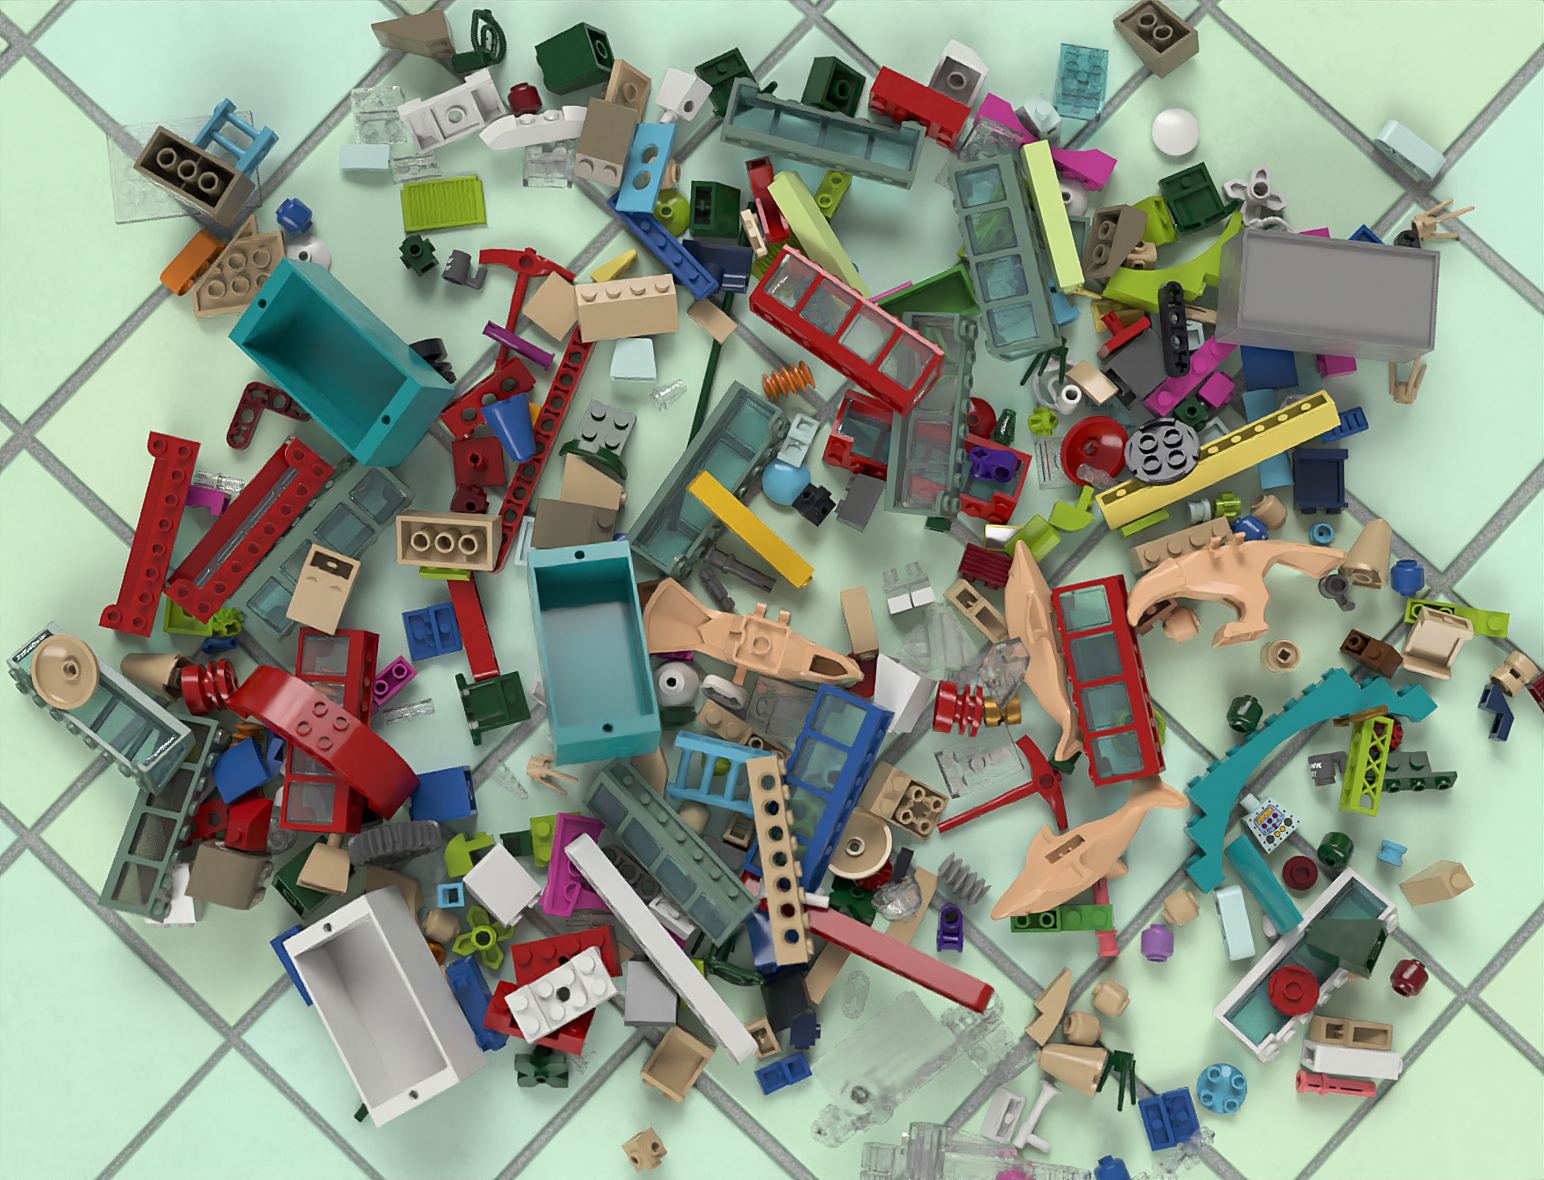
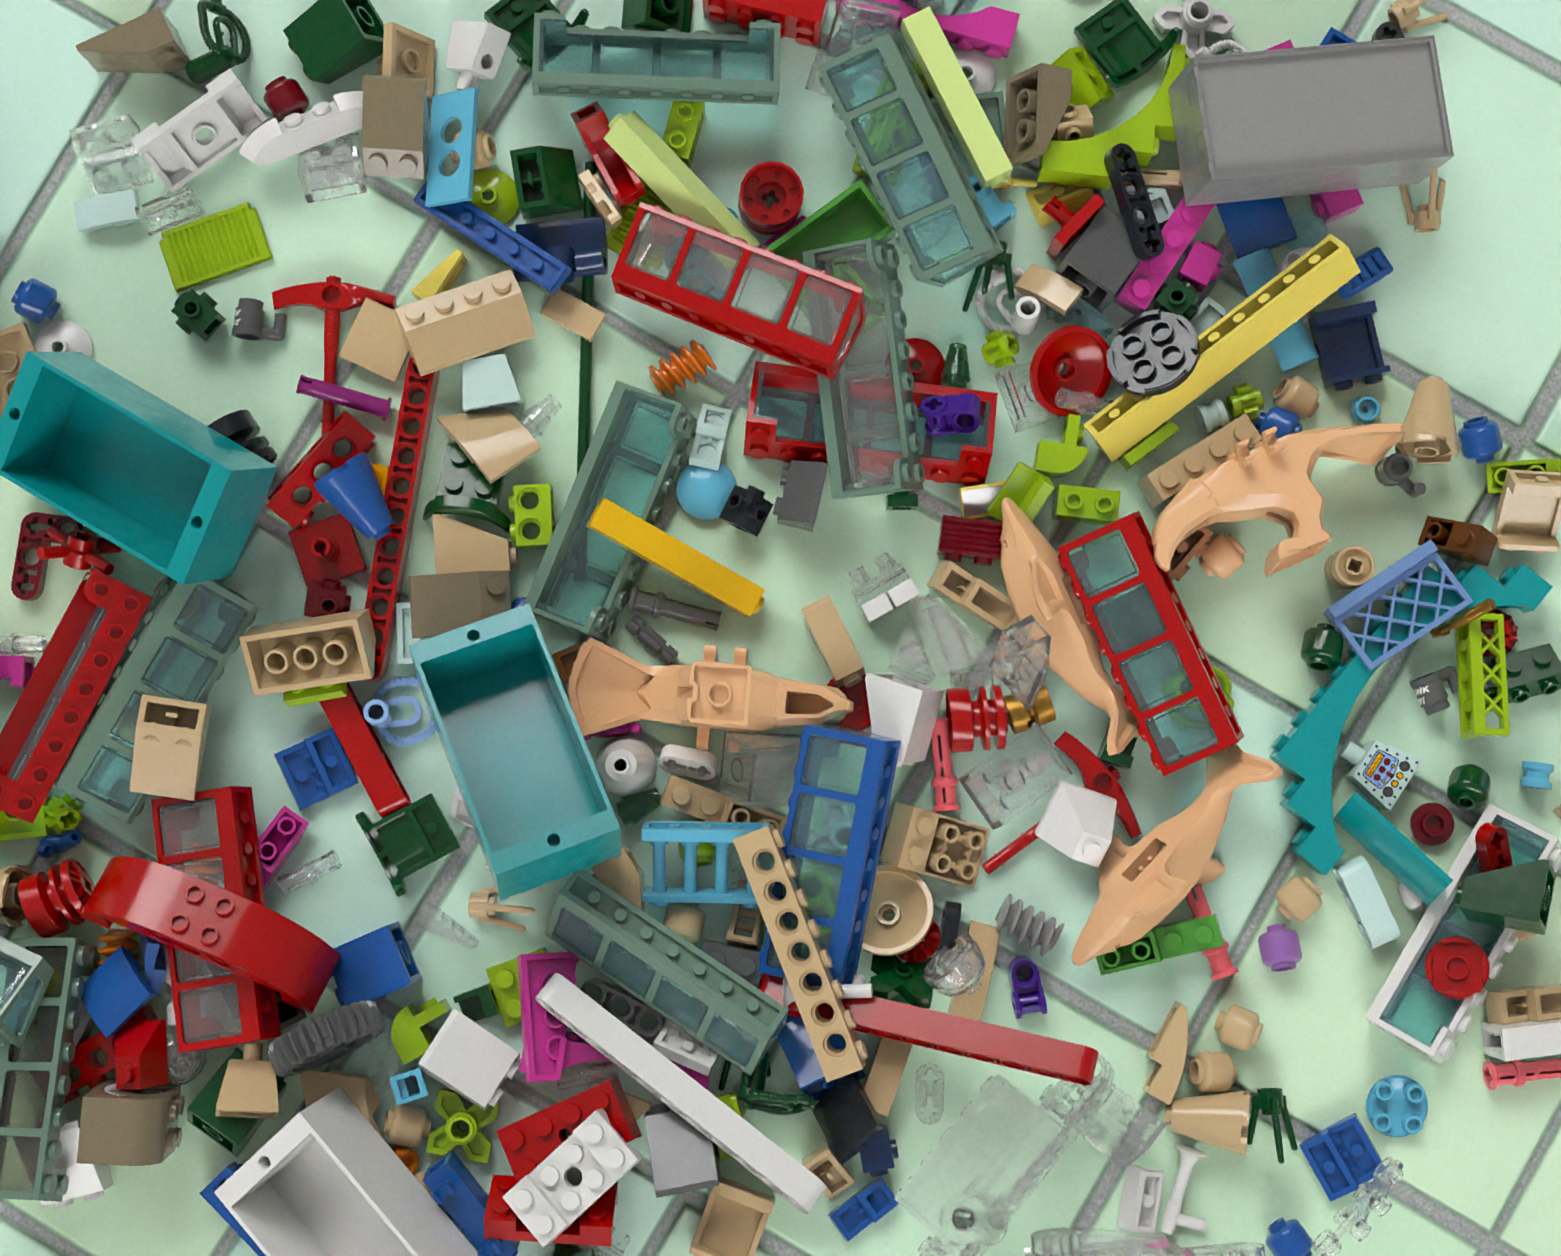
camera: 15 degrees left, 0 degrees up
none -> red bar [37,525,122,575]
none -> light blue piece [363,676,437,746]
none -> tan slope [437,408,541,484]
none -> lime brick [508,483,555,550]
none -> red wheel [738,161,804,235]
none -> coral pin [930,718,961,812]
none -> white slope [1034,779,1117,867]
none -> lime brick [1052,484,1121,526]
none -> medium blue fence [1323,539,1474,672]
none -> red beam [1475,822,1512,873]

